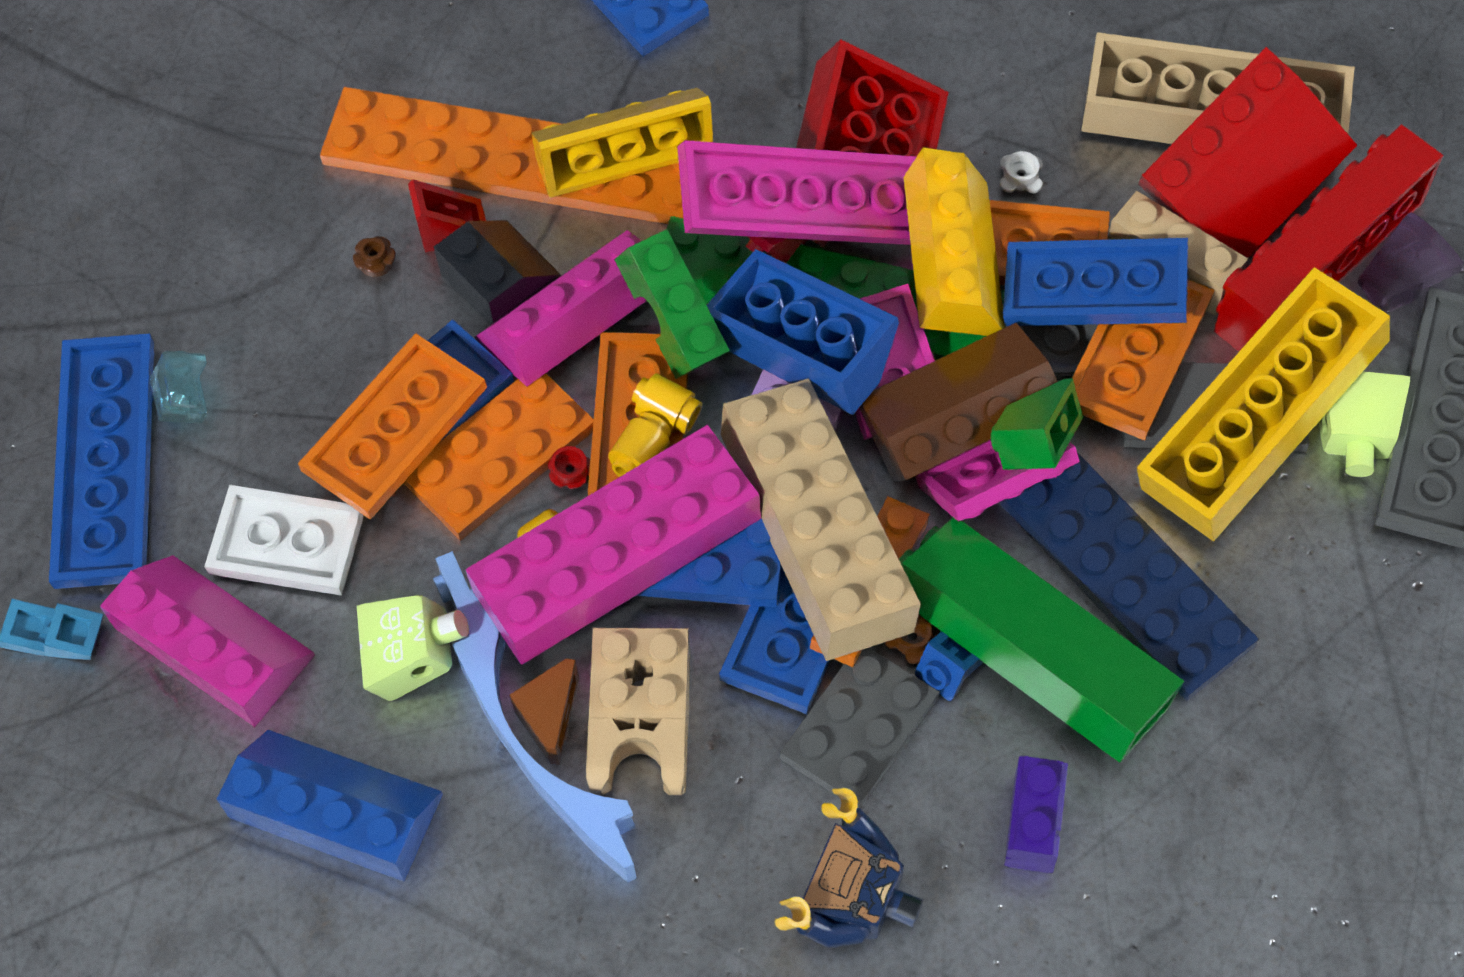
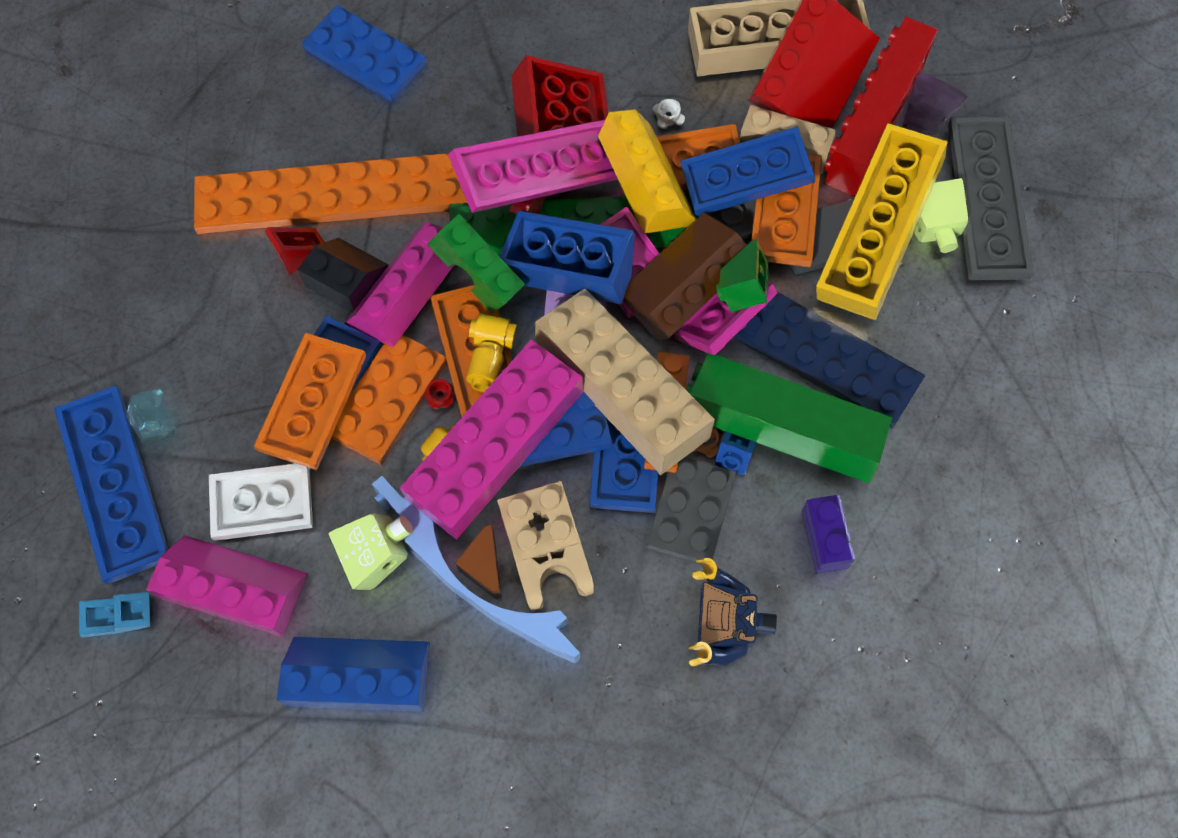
camera: 20 degrees left, 5 degrees up
reddish brown plate [353,236,396,277] -> none
yellow slope [531,87,713,198] -> none

